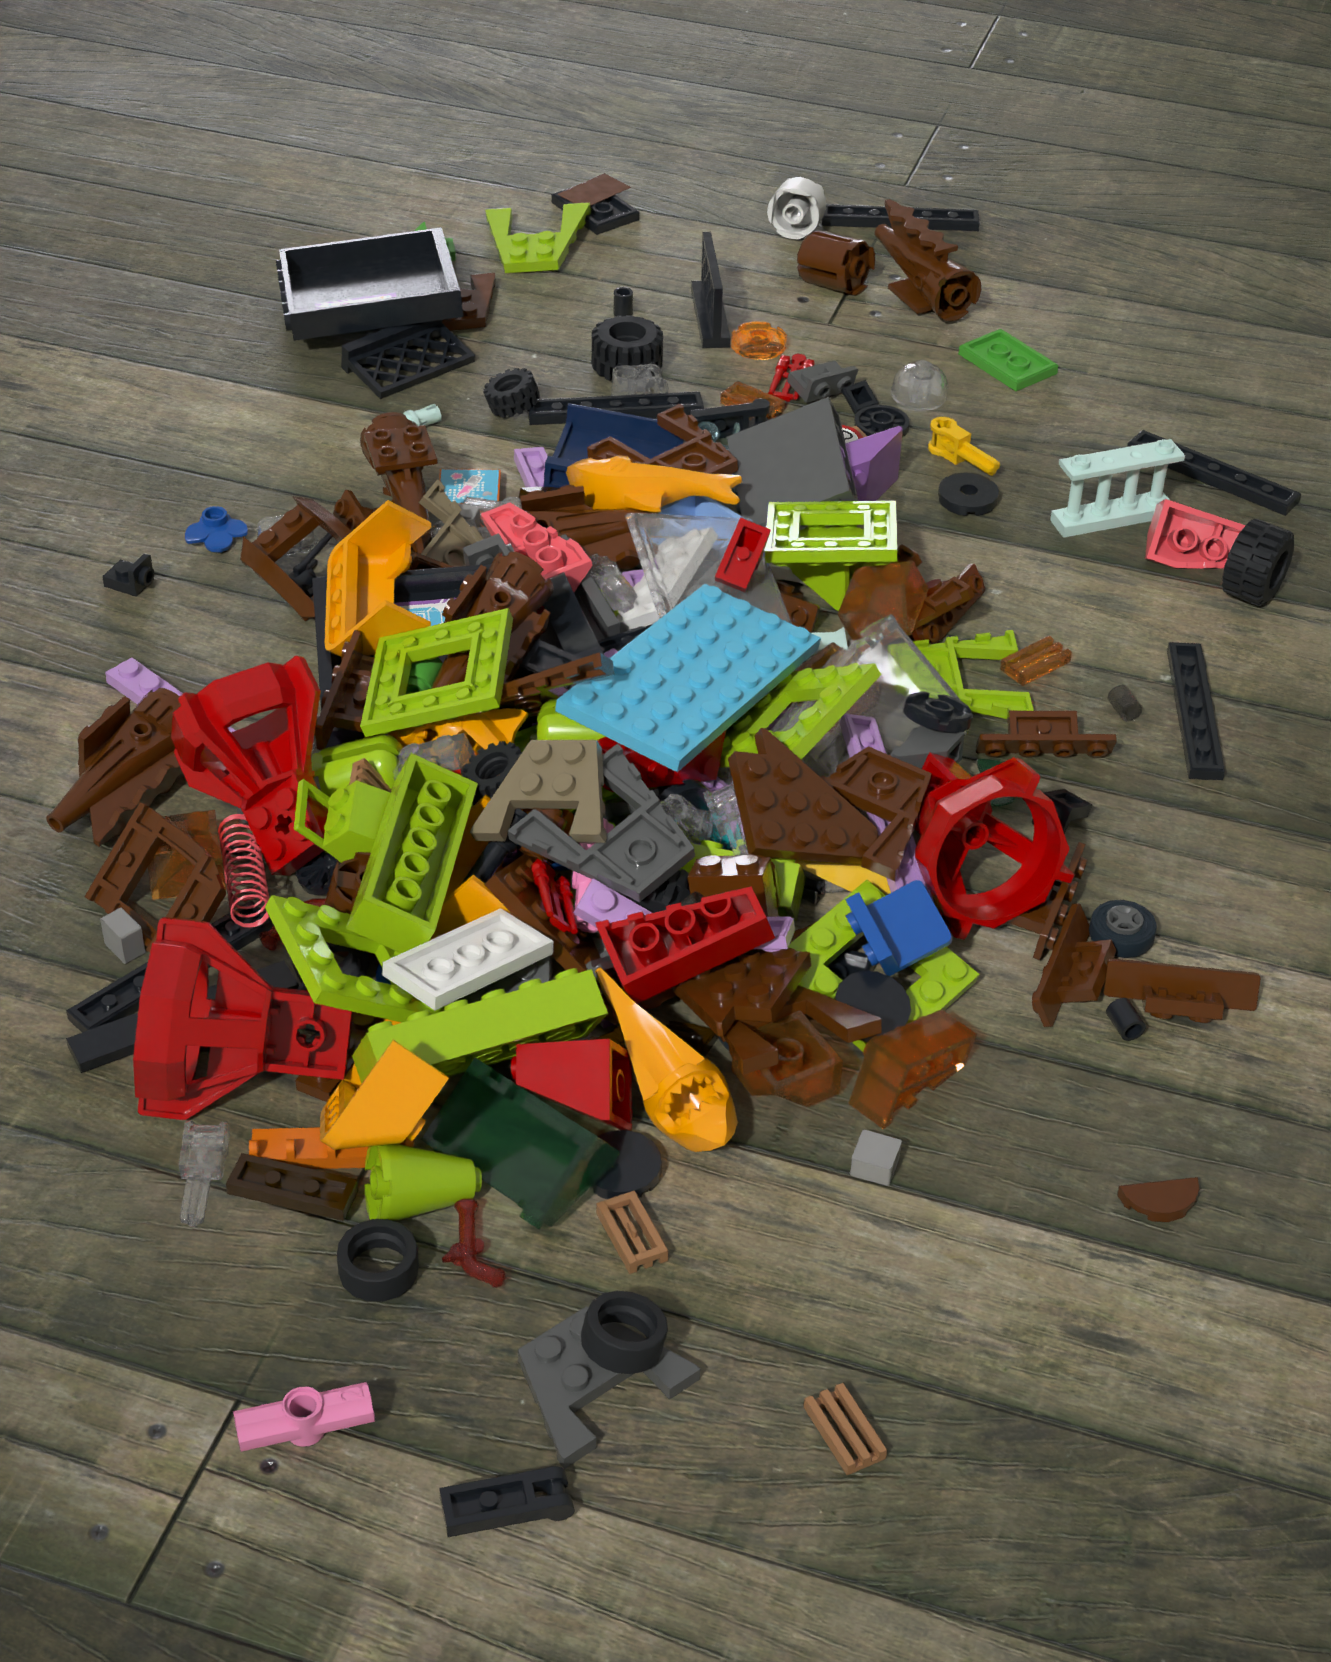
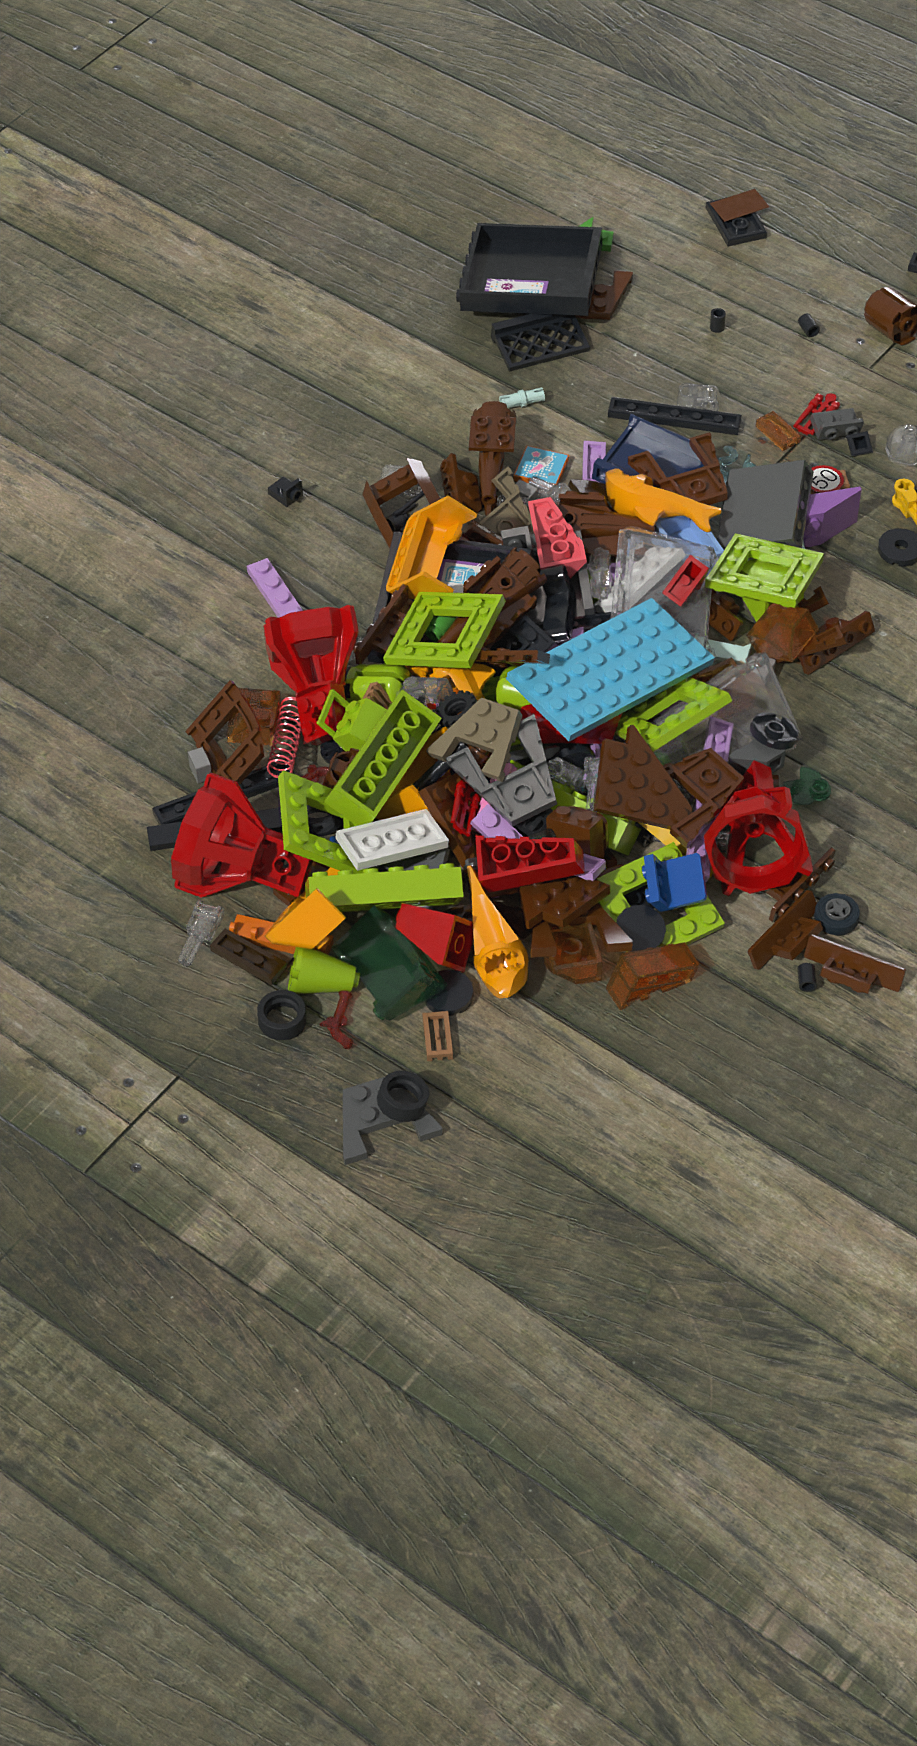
camera: 20 degrees right, 10 degrees up
reddish brown piece [46,688,182,847] -> none
blue plate [185,506,248,553] -> none
bright pink piece [233,1382,375,1452] -> none
black plate [439,1466,575,1537] -> none
black tyre [483,368,540,418] -> none
lime wing [485,203,591,273] -> none
black tyre [591,315,663,383] -> none
black plate [689,398,770,439] -> none
black fence [691,232,731,349] -> none
clear orange tile [731,321,787,360] -> none
white brick [767,177,826,239] -> none
medium nougat tile [803,1383,887,1475] -> none
light grey piece [850,1130,902,1186] -> none
black wheel [854,405,909,436] -> none
lime wing [888,630,1034,719] -> none
reddish brown bracket [976,710,1117,757] -> none
clear orange tile [1000,636,1072,686] -> none
black bracket [1032,789,1092,834] -> none
reddish brown tile [1117,1177,1199,1222] -> none
none -> black hinge [798,313,820,337]

